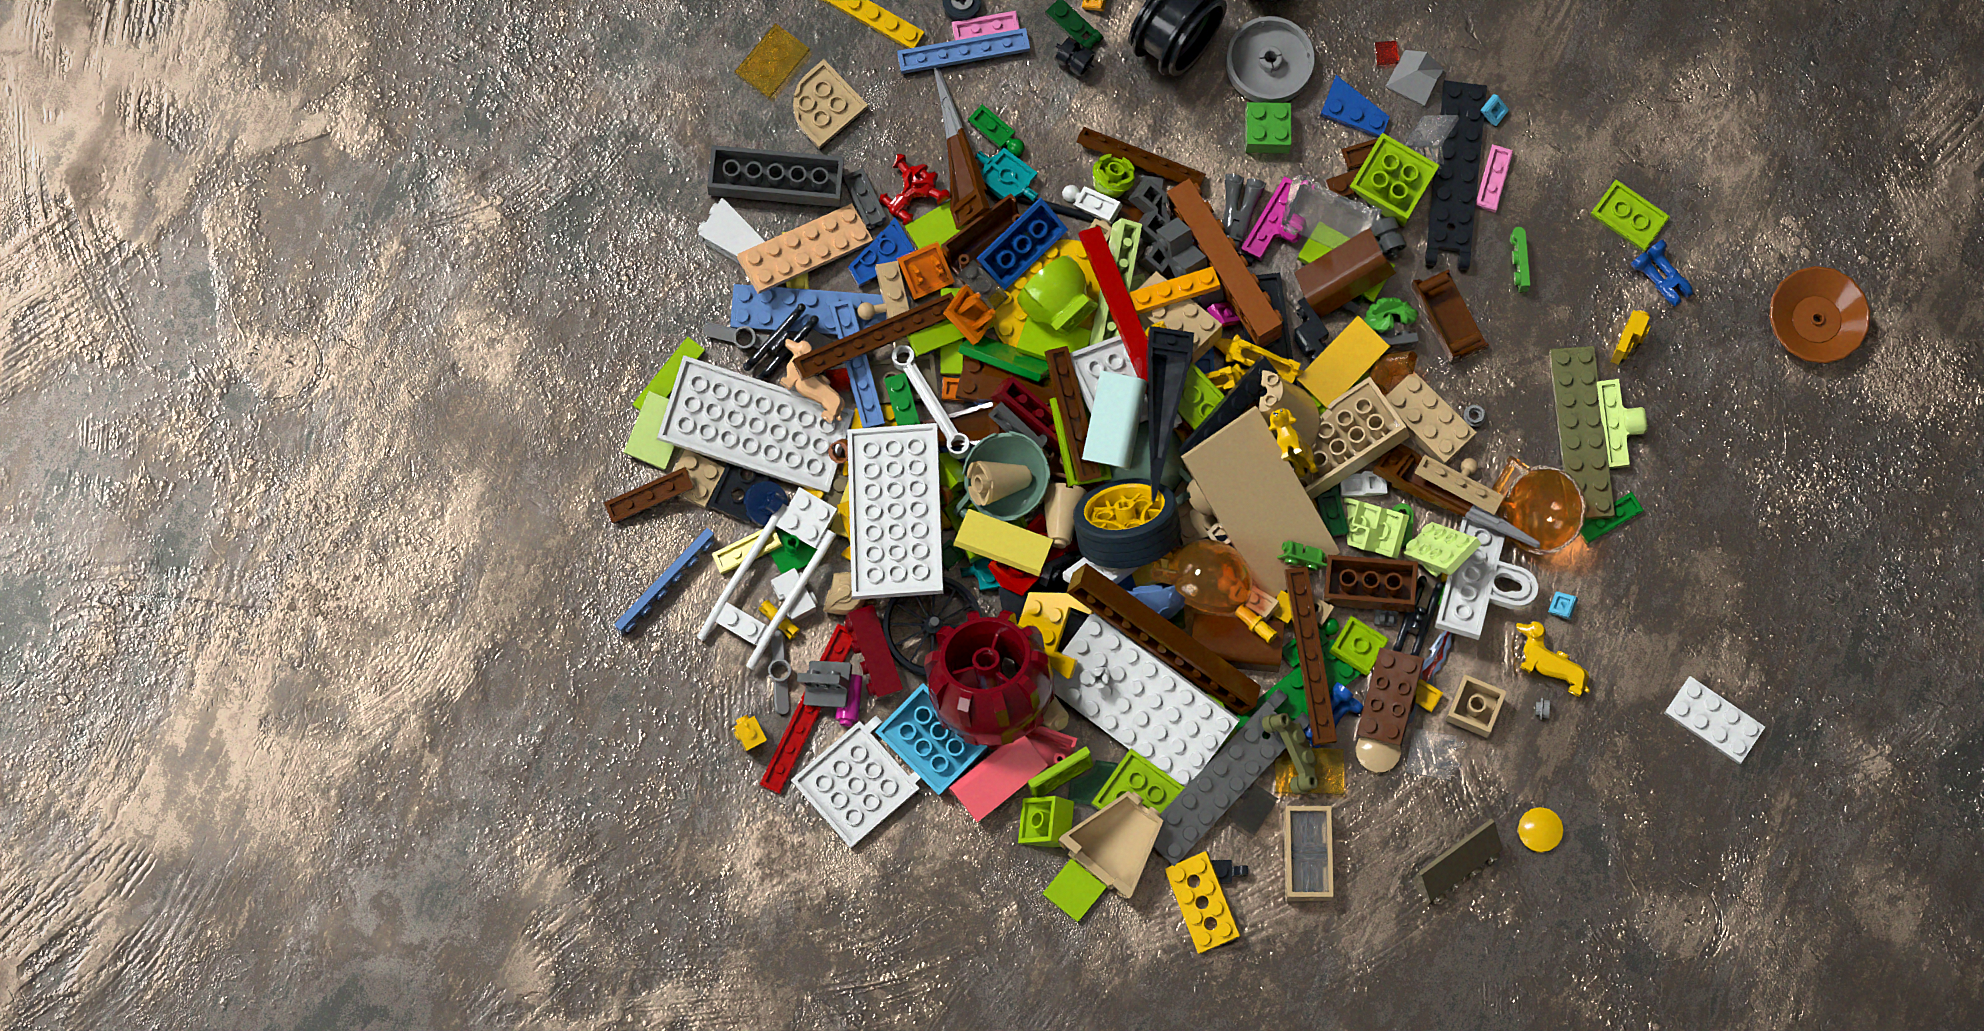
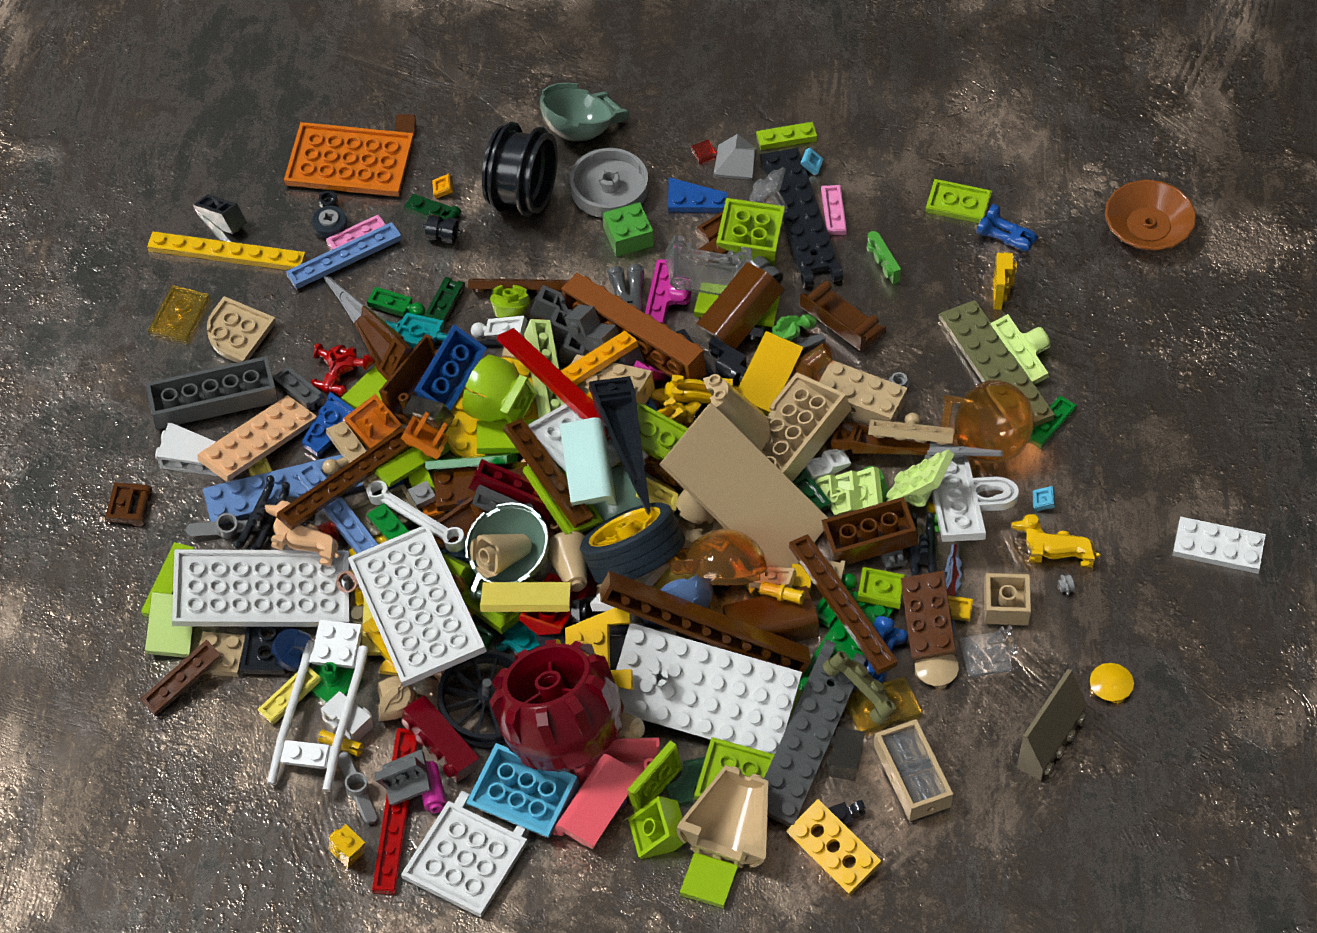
camera: 15 degrees left, 20 degrees down
medium blue plate [614,528,715,635] -> none
black plate [1178,356,1278,455] -> none
yellow animal [1268,408,1319,478] -> none
bright green hinge [1277,540,1327,571] -> none
none -> reddish brown plate [105,482,152,527]
none -> light grey plate [408,481,436,509]
none -> dark green plate [424,277,465,324]
none -> light yellow plate [636,477,678,513]
none -> lime plate [756,122,817,150]

